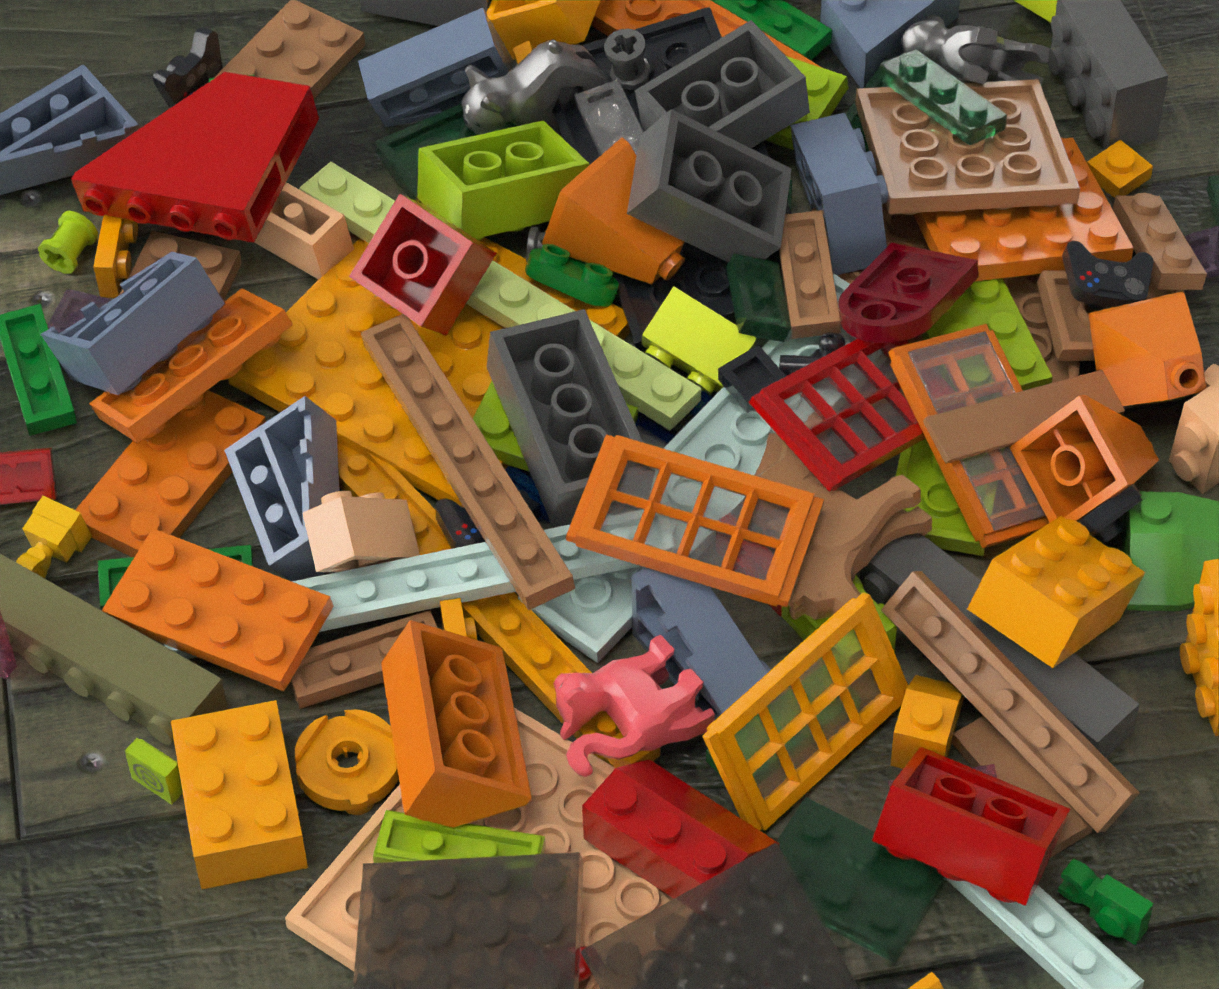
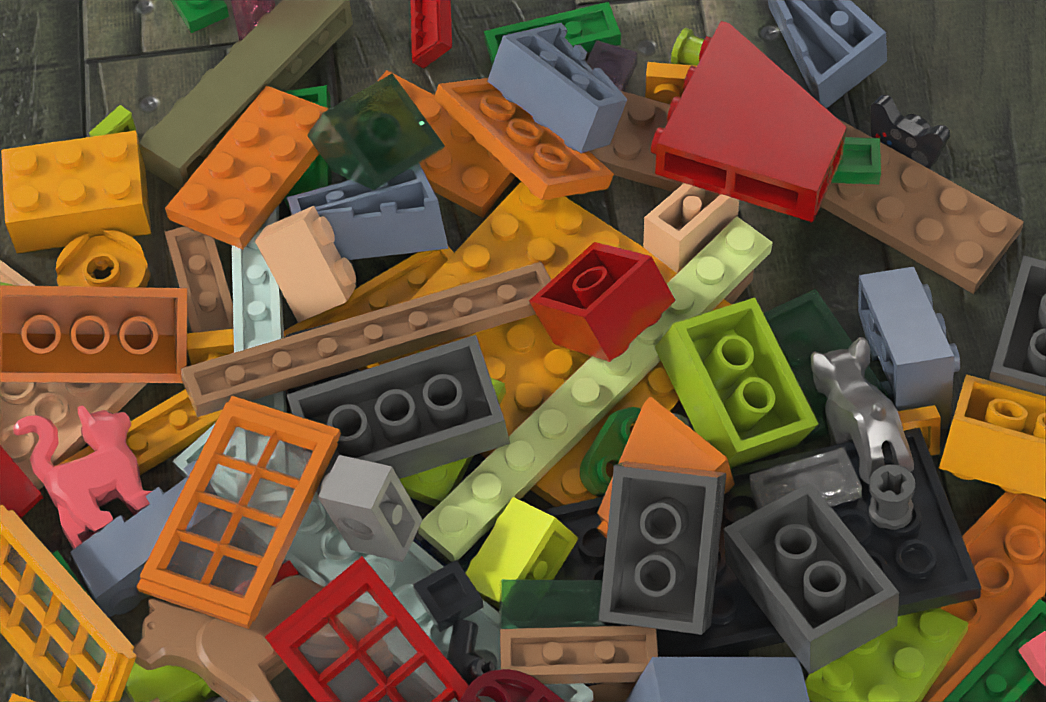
camera: 95 degrees right, 5 degrees up
yellow piece [16,496,92,578] -> none
none -> clear green slope [307,73,445,190]
none -> light grey brick [318,455,422,562]

